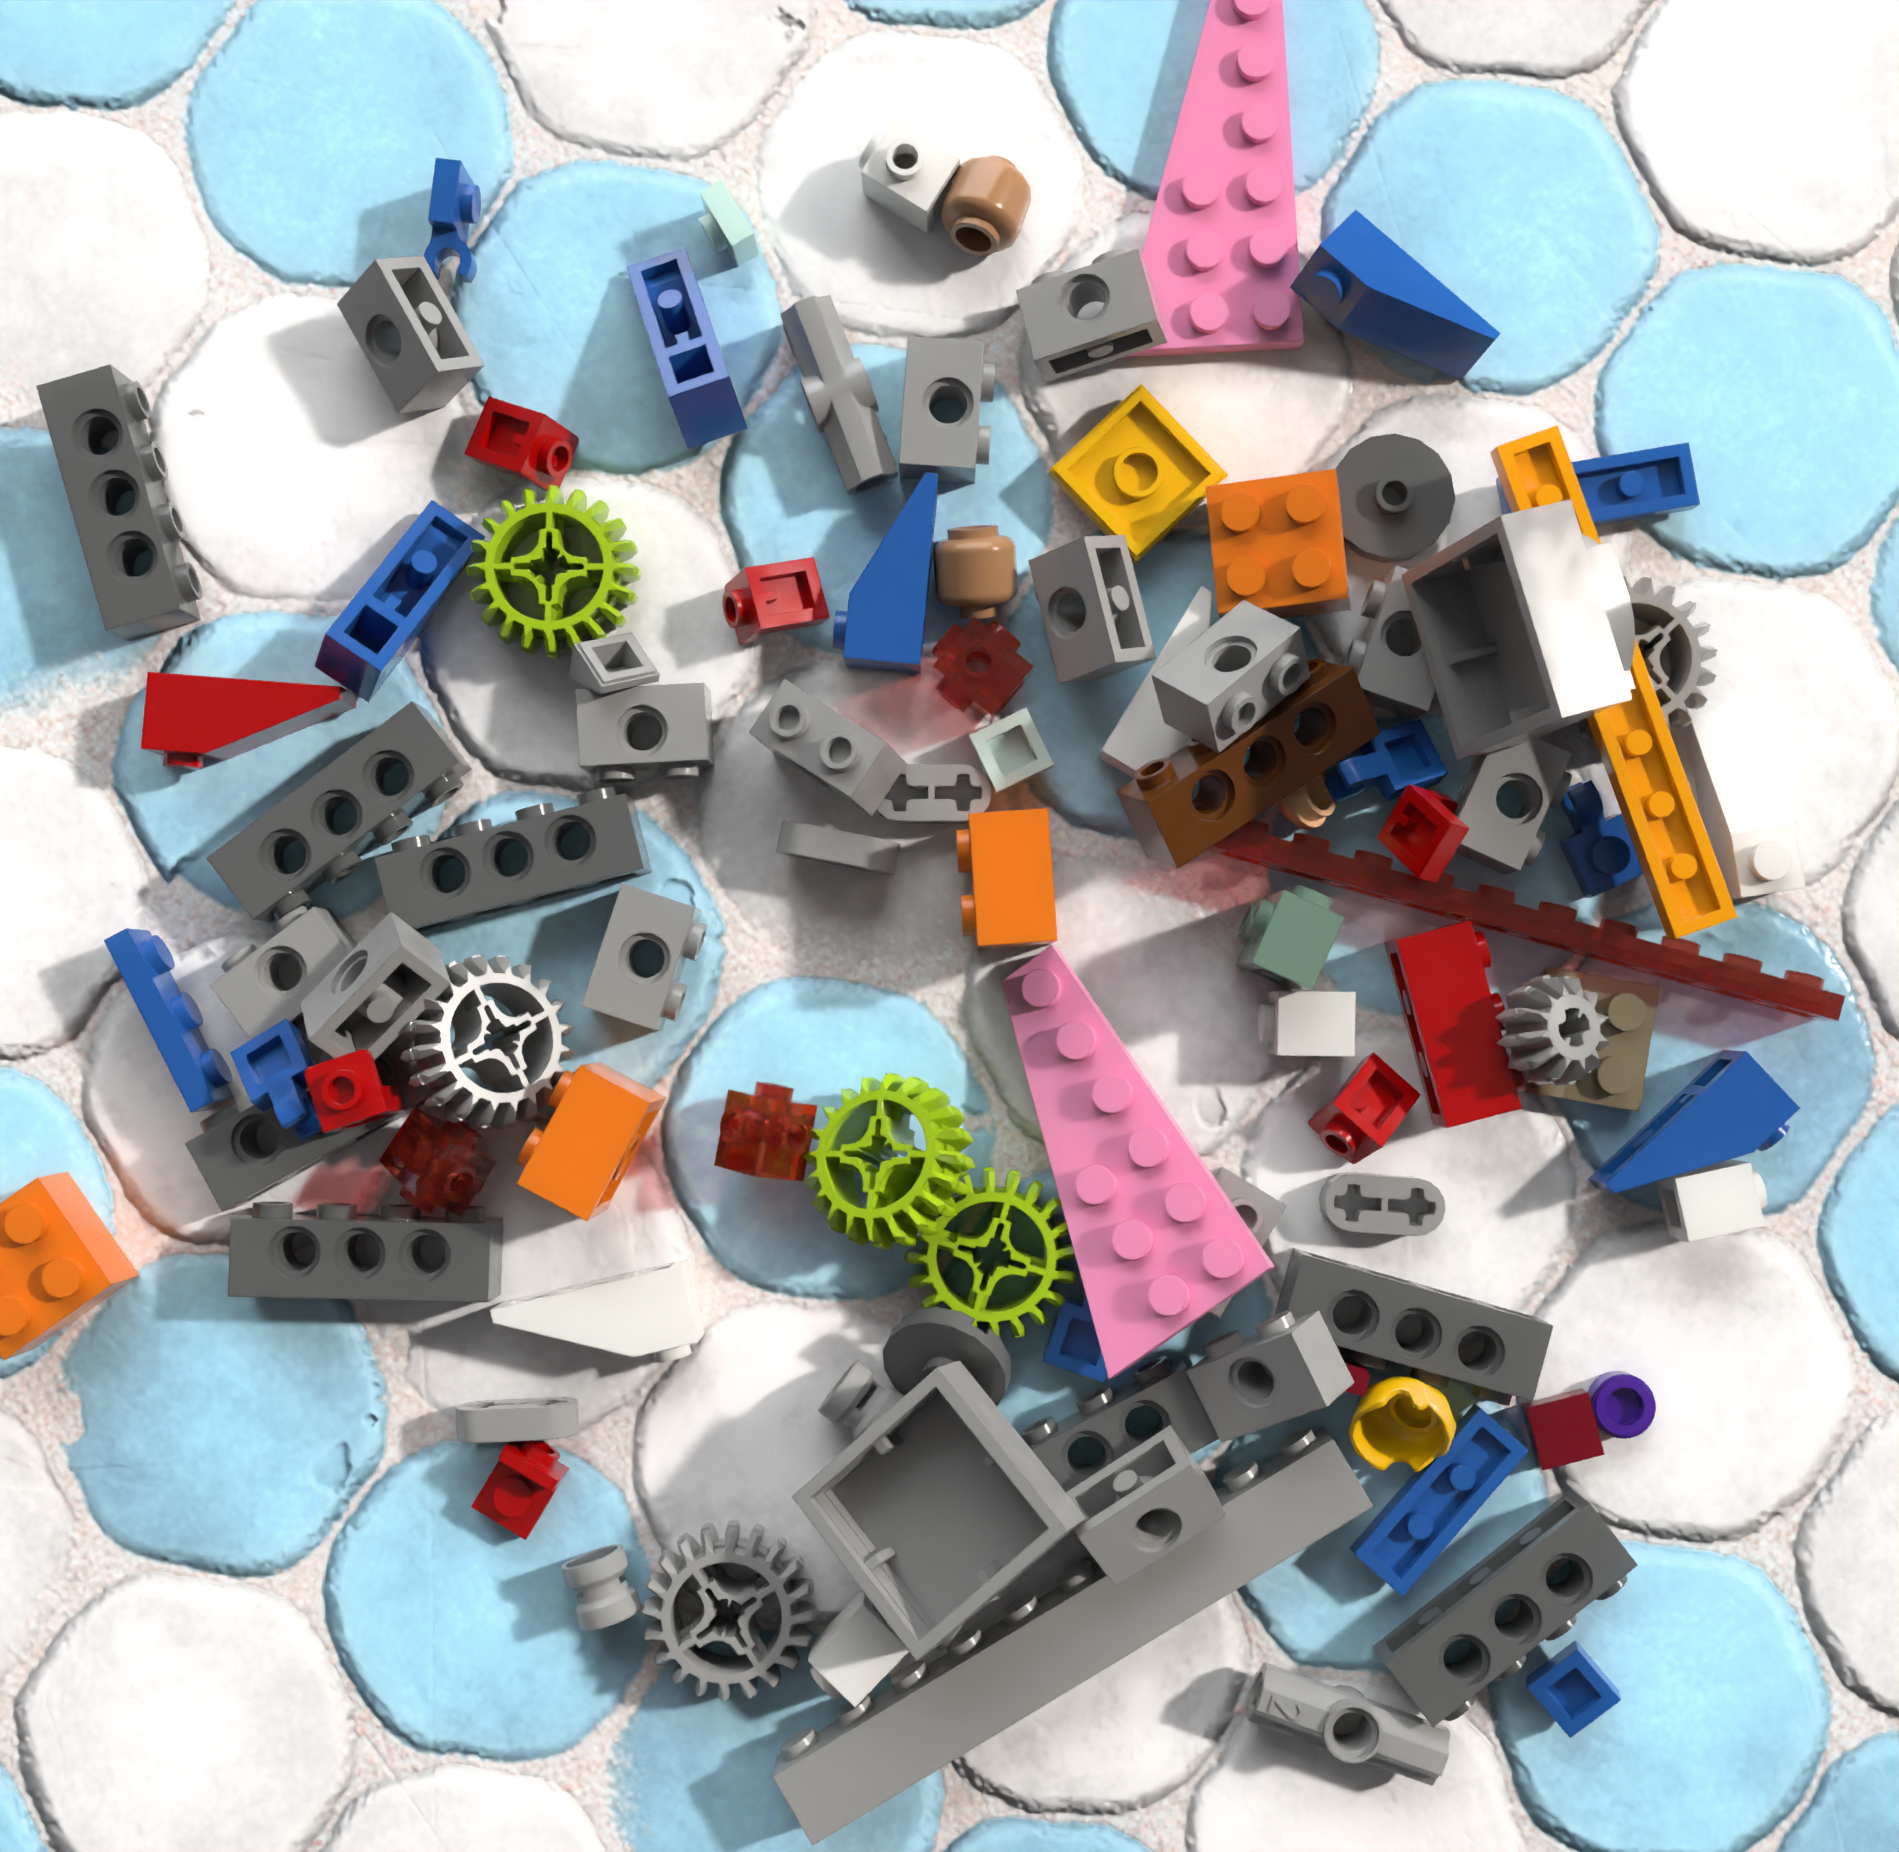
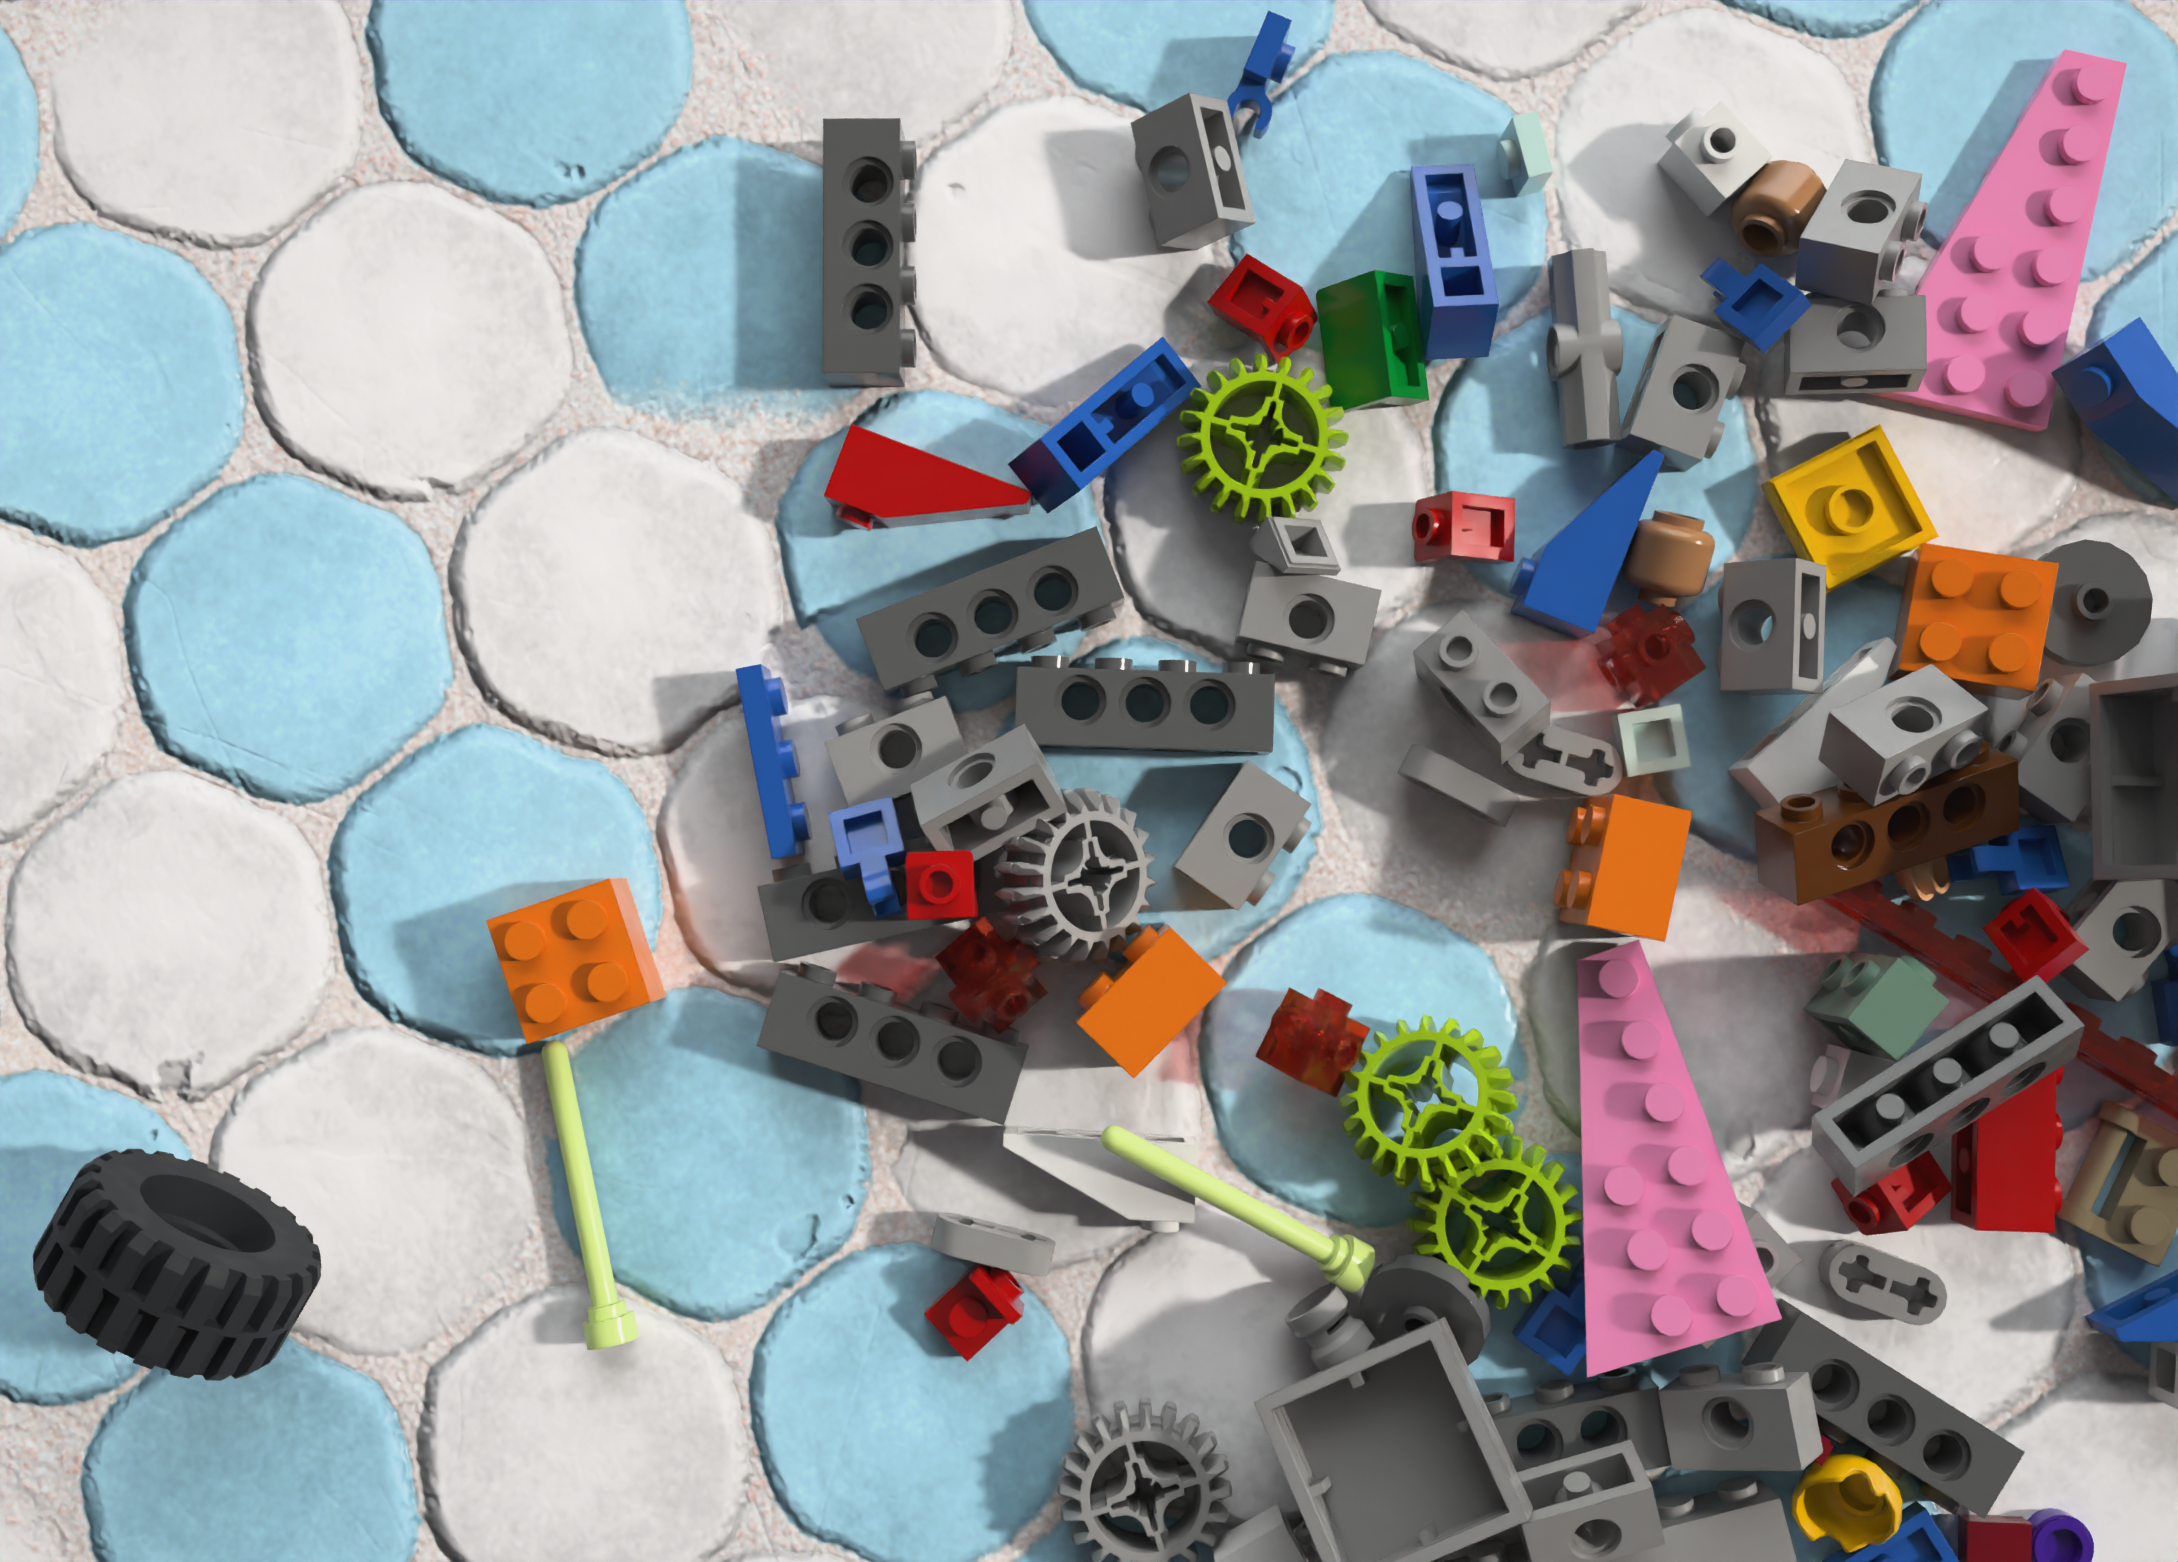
camera: 20 degrees right, 0 degrees up
light grey wheel [561,1544,641,1632] -> none
light grey gear [1495,975,1610,1086] -> none
none -> yellowish green piece [541,1040,639,1350]
none -> yellowish green piece [1101,1125,1375,1293]
none -> green panel [1316,270,1429,413]
none -> blue plate [1700,257,1812,354]
none -> light grey brick [1795,159,1928,305]
none -> dark grey brick [1812,975,2085,1197]

